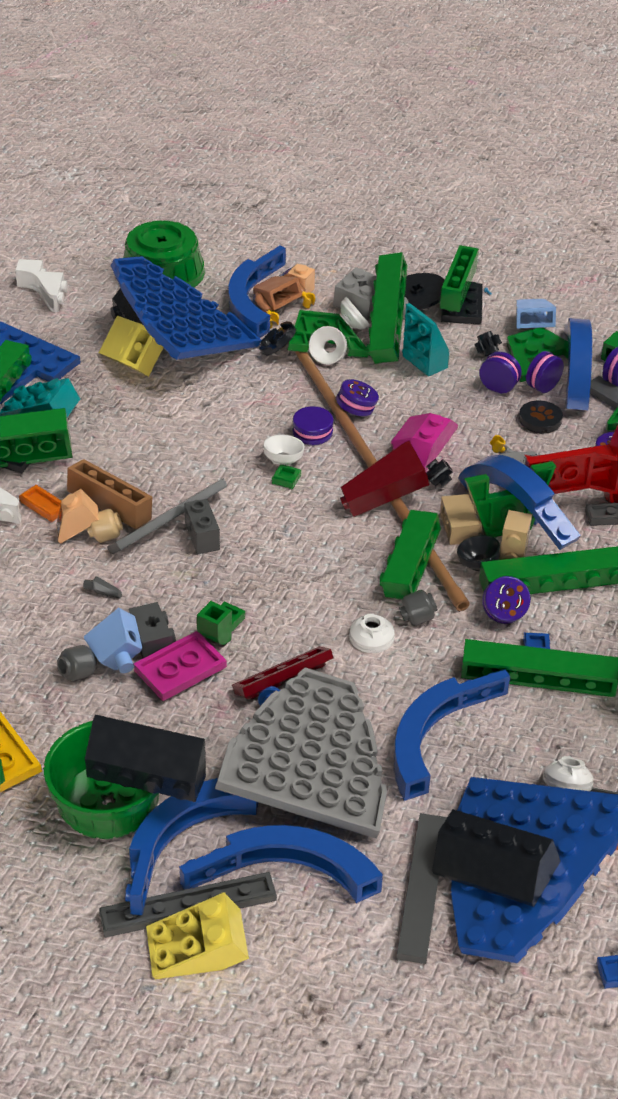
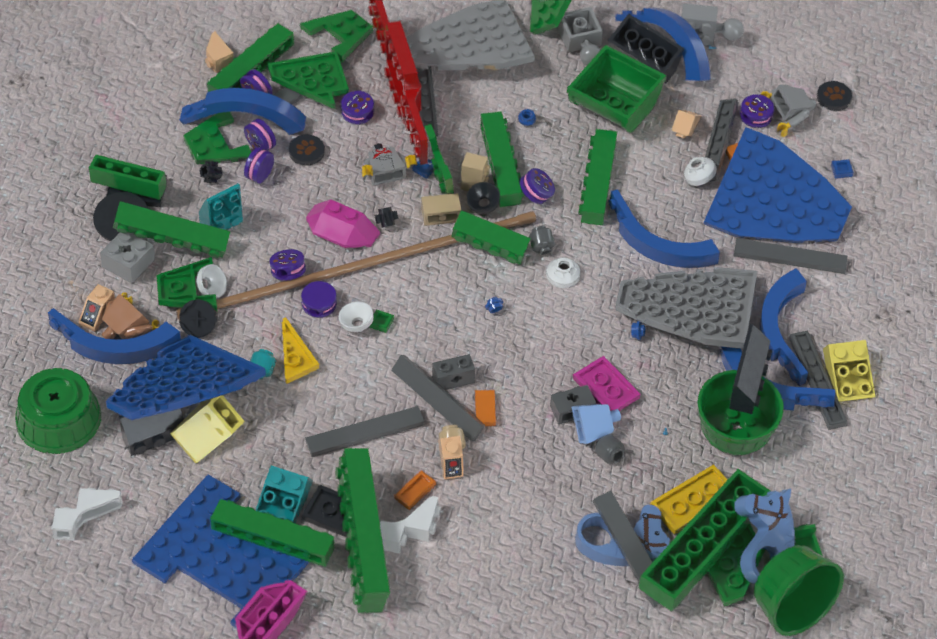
camera: 90 degrees left, 10 degrees up
medium nougat brick [67,459,153,529] -> none
dark grey bar [83,576,122,599] -> none
green brick [197,601,245,645] -> none
dark red plate [232,646,334,699] -> none
white piece [340,297,370,329] -> none
dark red slope [340,440,430,517] -> none
black slope [432,809,561,907] -> none
blue arch [458,455,581,550] -> none
light blue torso [516,299,556,329] -> none
blue tile [523,633,550,649] -> none
none -> teal head [250,349,276,379]
none -> yellow wing [282,317,319,384]
none -> dark grey tile [305,406,425,457]
none -> orange tile [475,390,496,426]
none -> blue plate [485,297,504,313]

